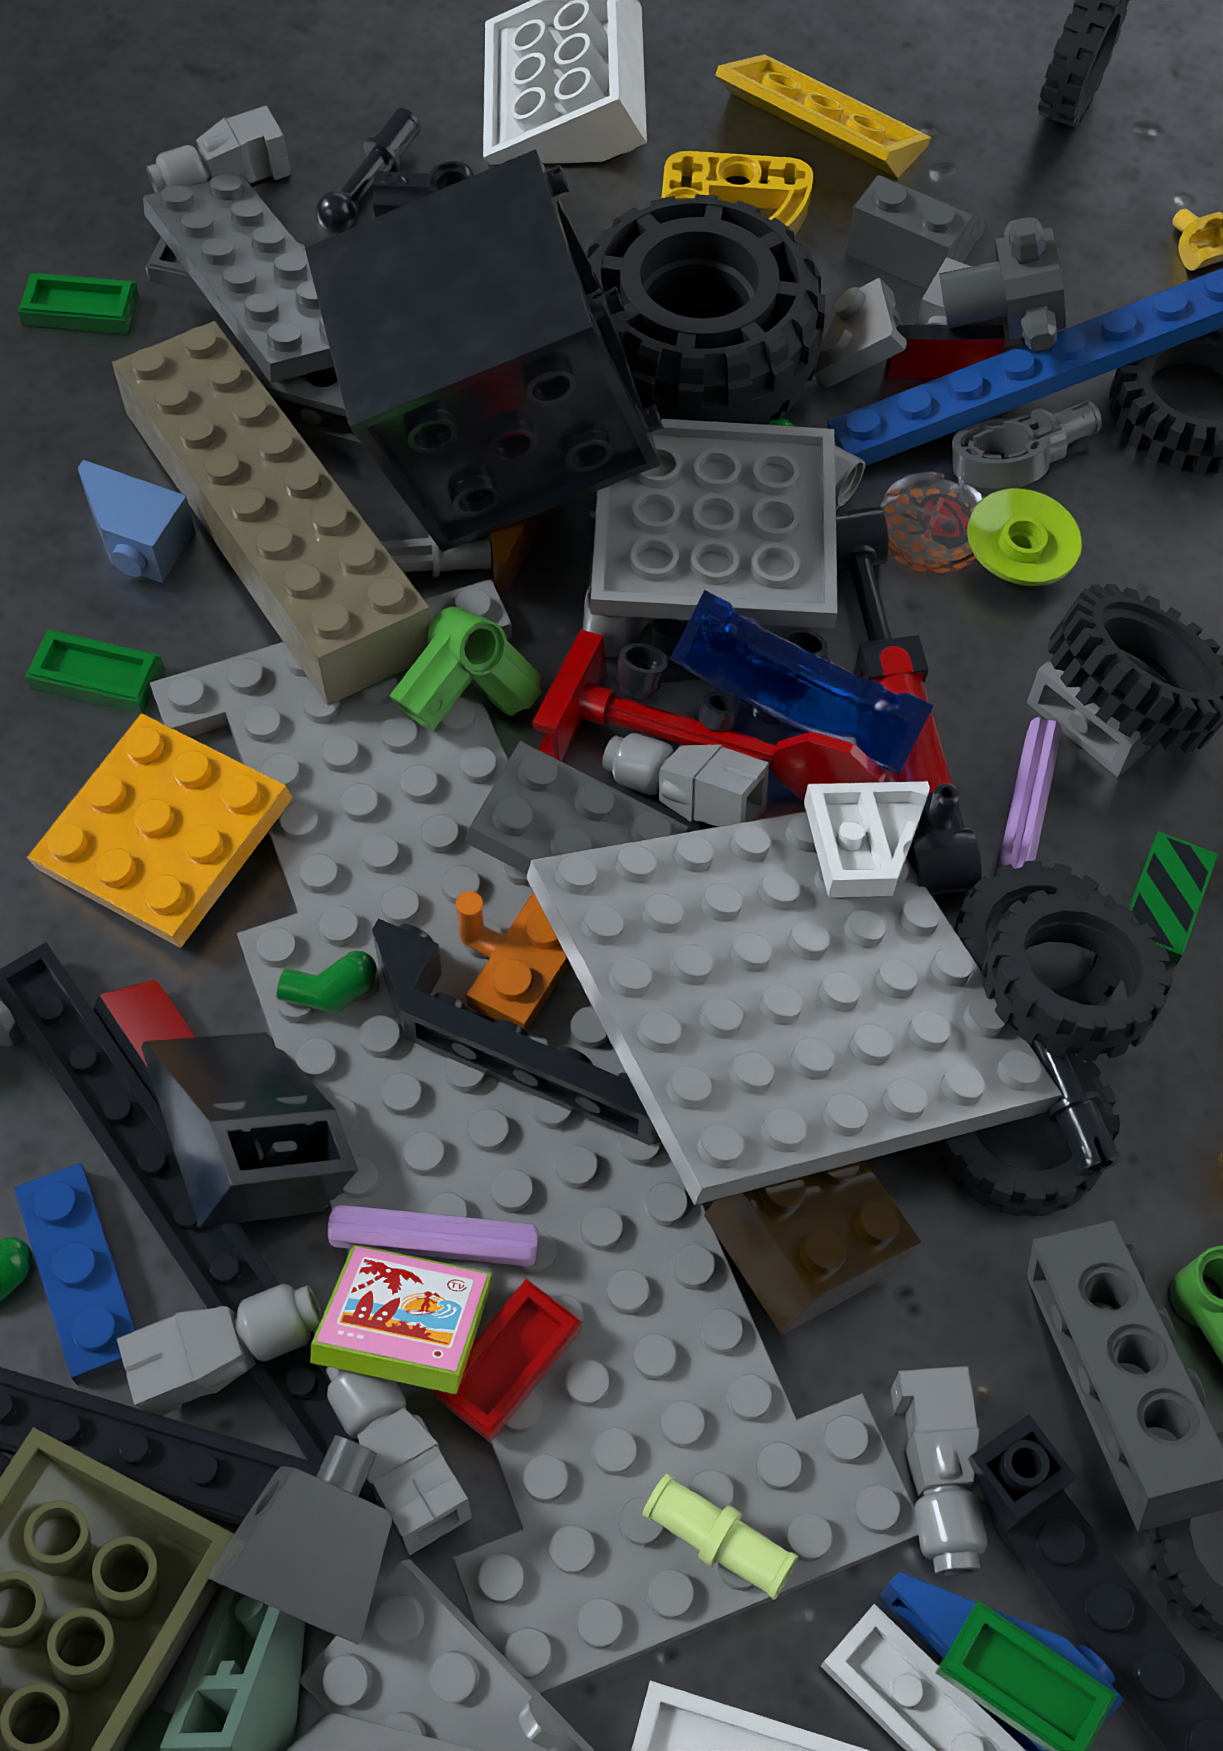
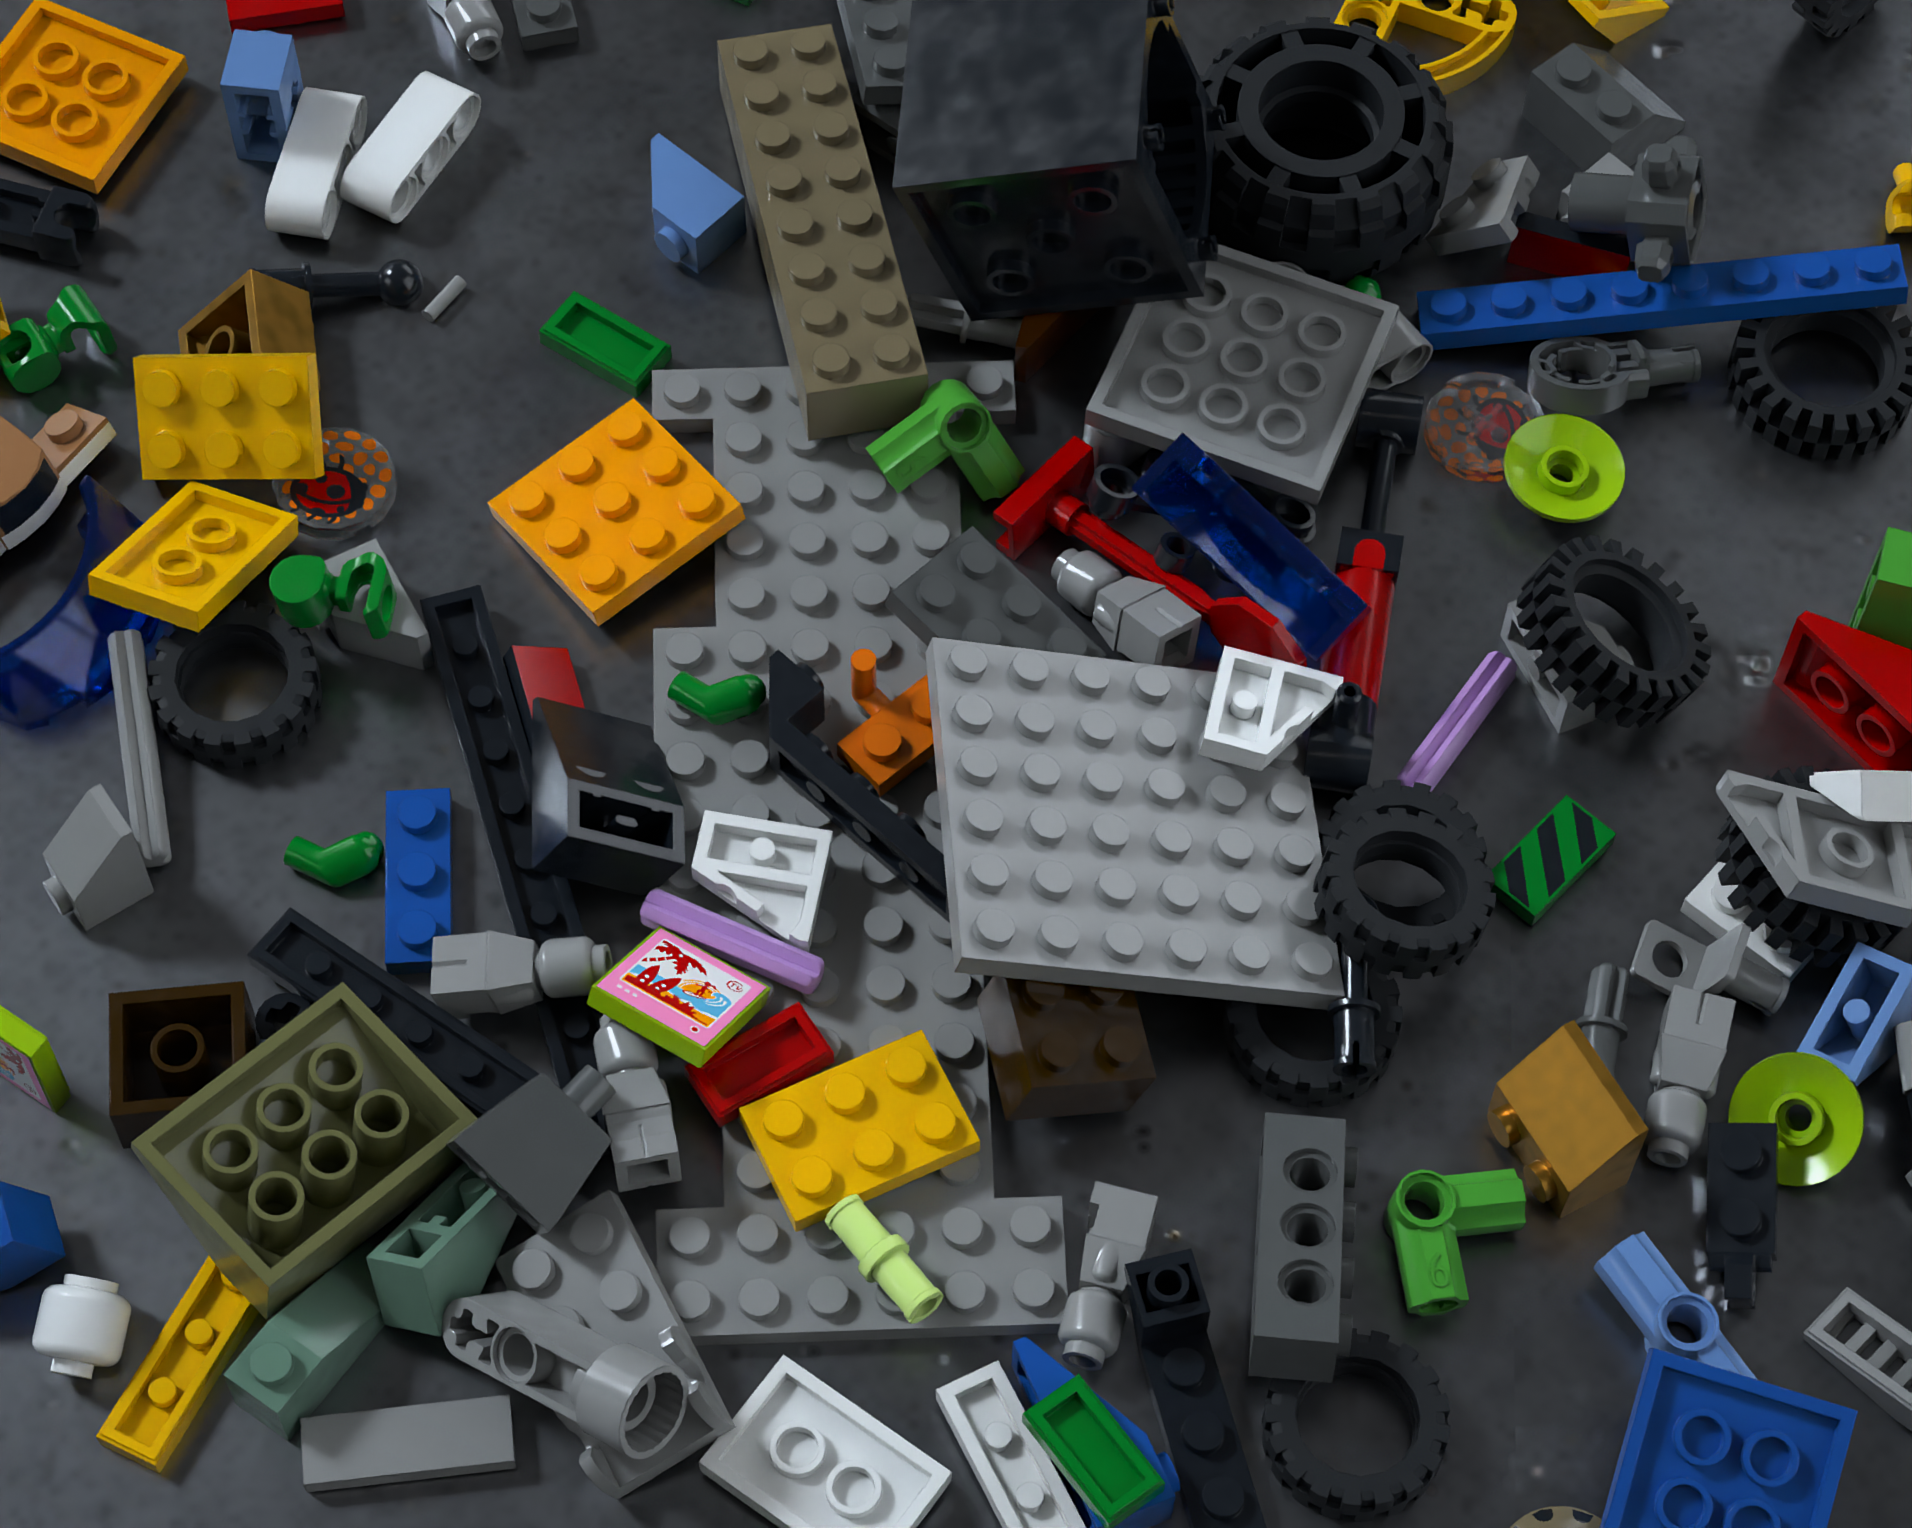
camera: 20 degrees right, 0 degrees up
none -> white wing [691,810,833,952]
none -> yellow plate [739,1029,980,1232]

